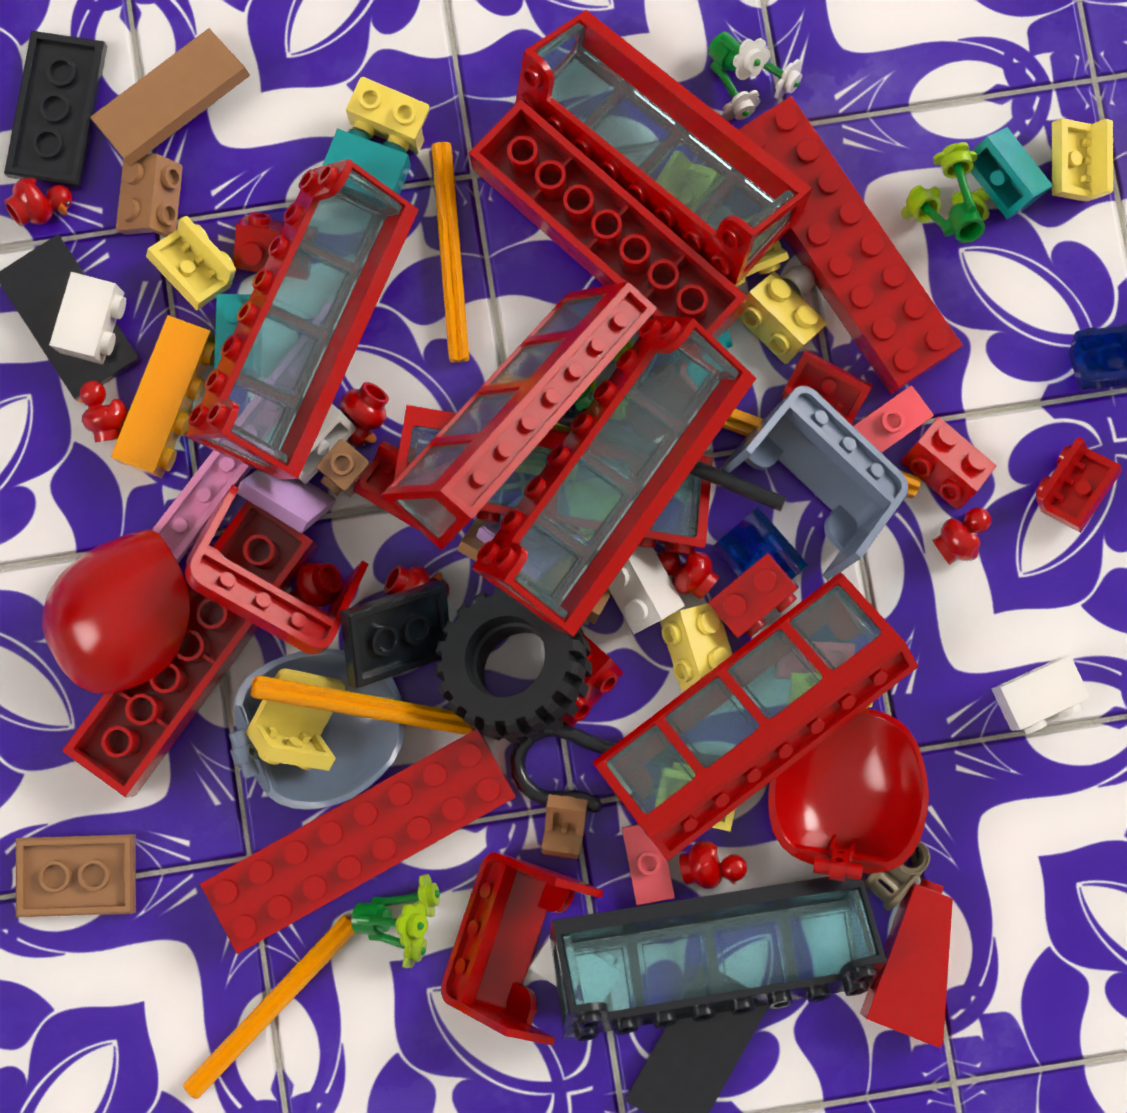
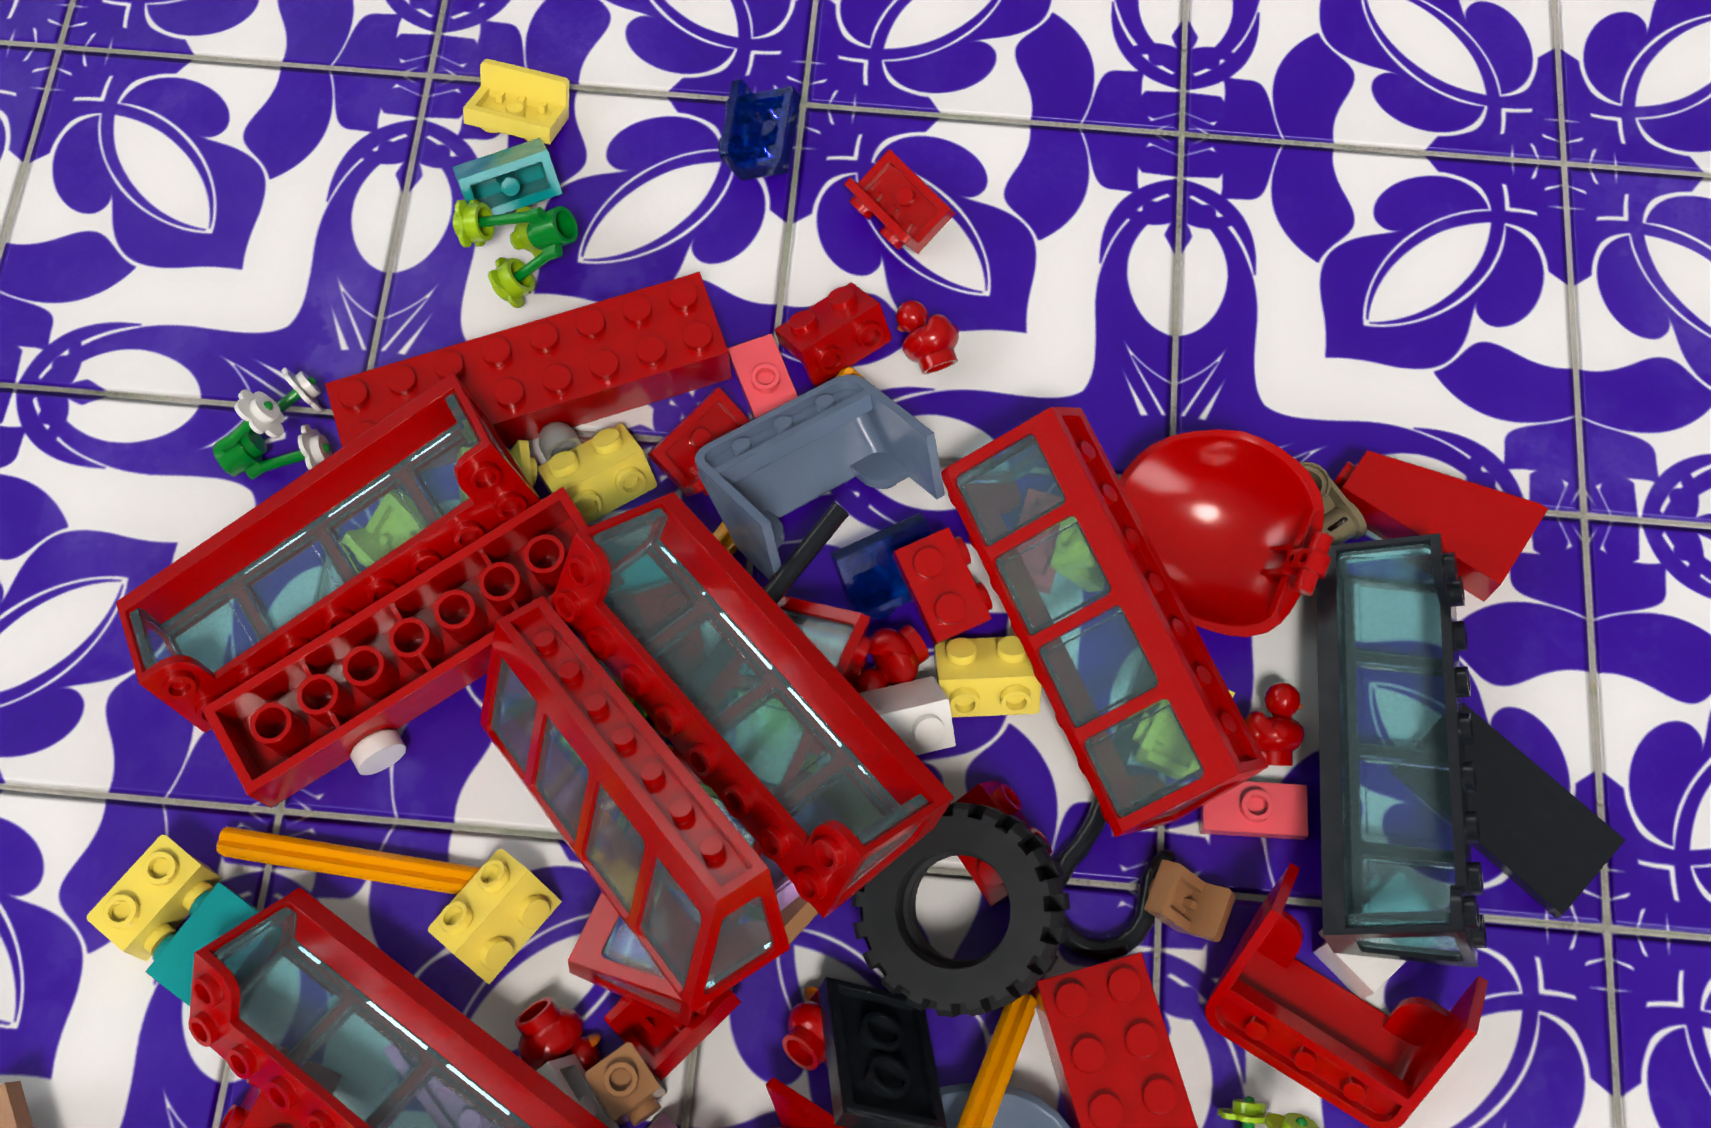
camera: 75 degrees left, 15 degrees down
white brick [991,655,1091,734] -> none
none -> white tile [350,729,406,775]
none -> light yellow bracket [428,849,562,984]

